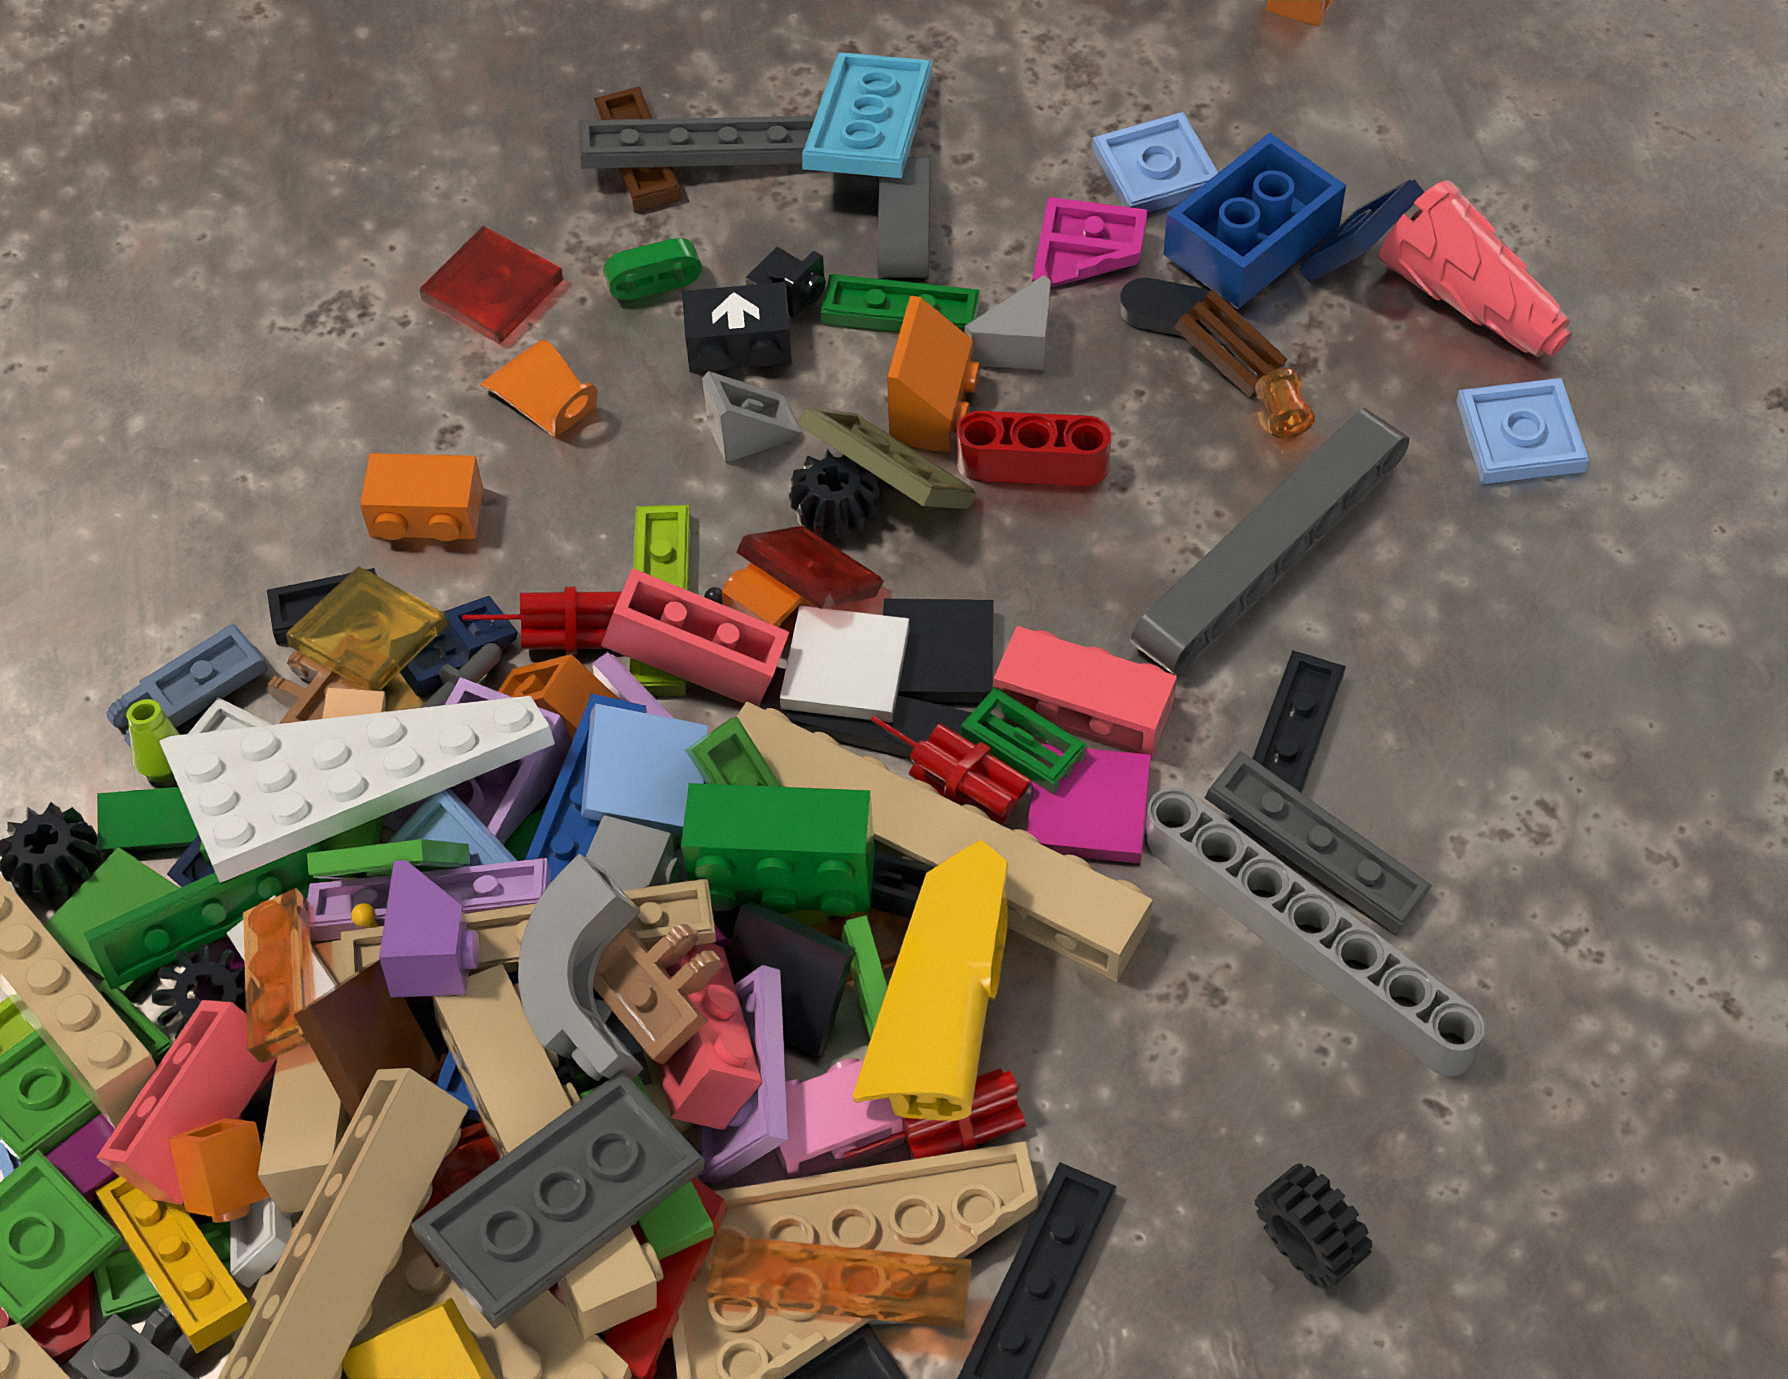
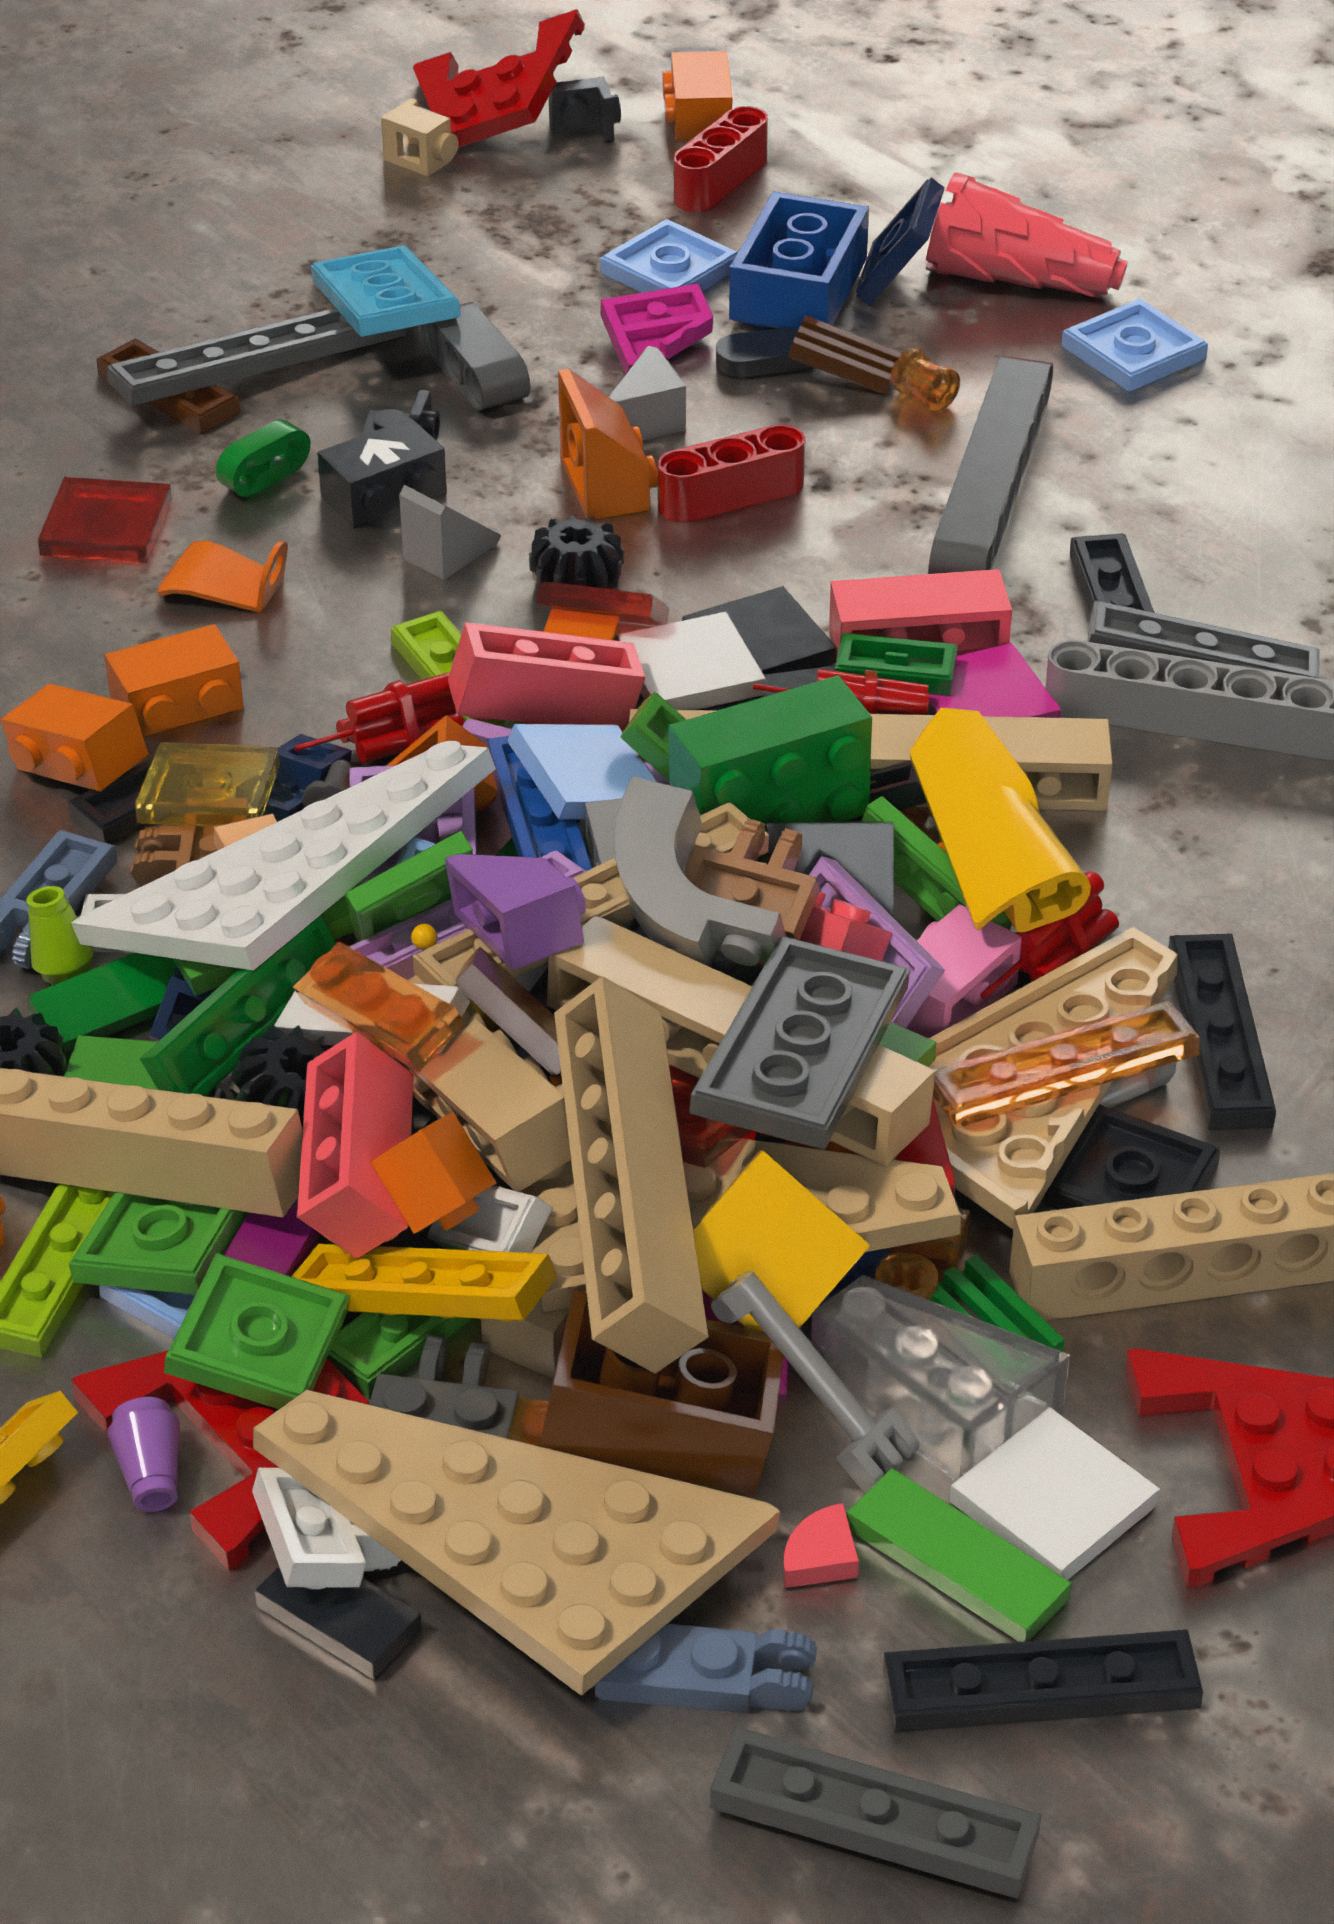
camera: 30 degrees left, 15 degrees down
olive tile [798,407,977,509] -> none
green tile [821,274,980,333] -> none
none -> orange brick [0,683,149,792]
none -> red beam [674,106,768,212]

